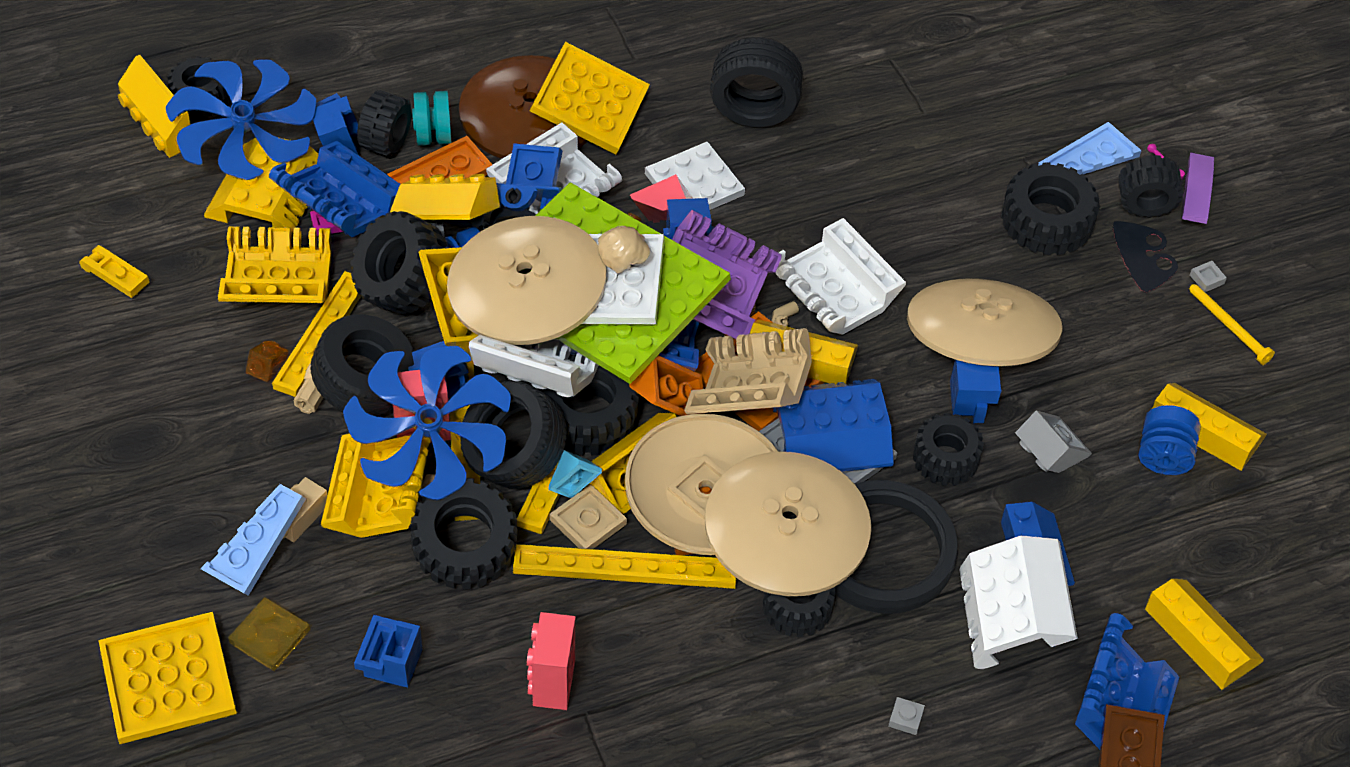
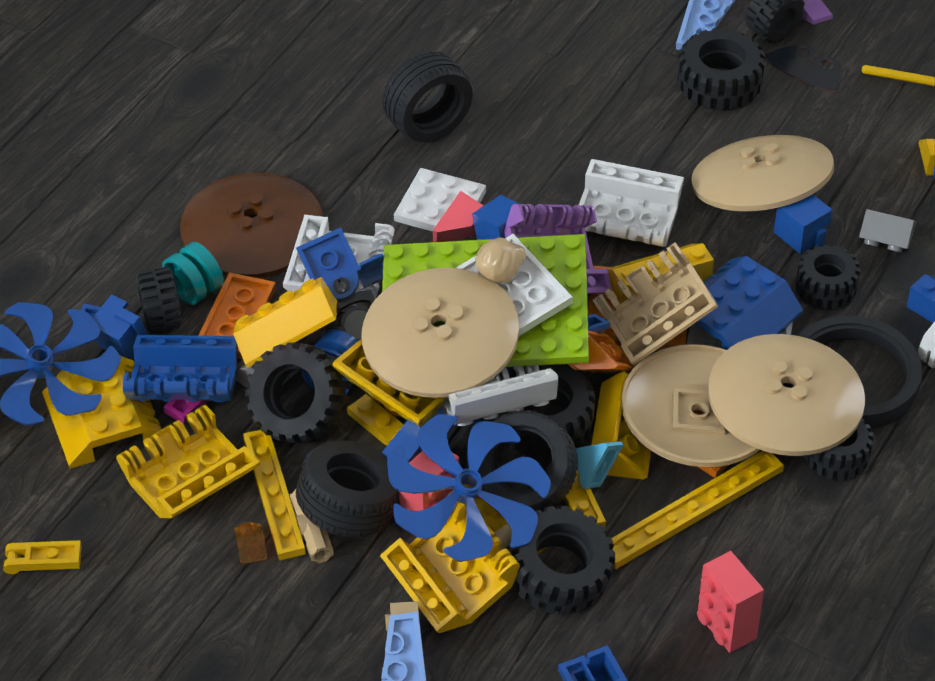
camera: 35 degrees left, 5 degrees down
yellow plate [530,42,650,154] -> none
tan plate [550,484,627,549] -> none
tan arm [771,301,799,326] -> none
light grey plate [1190,261,1227,292] -> none

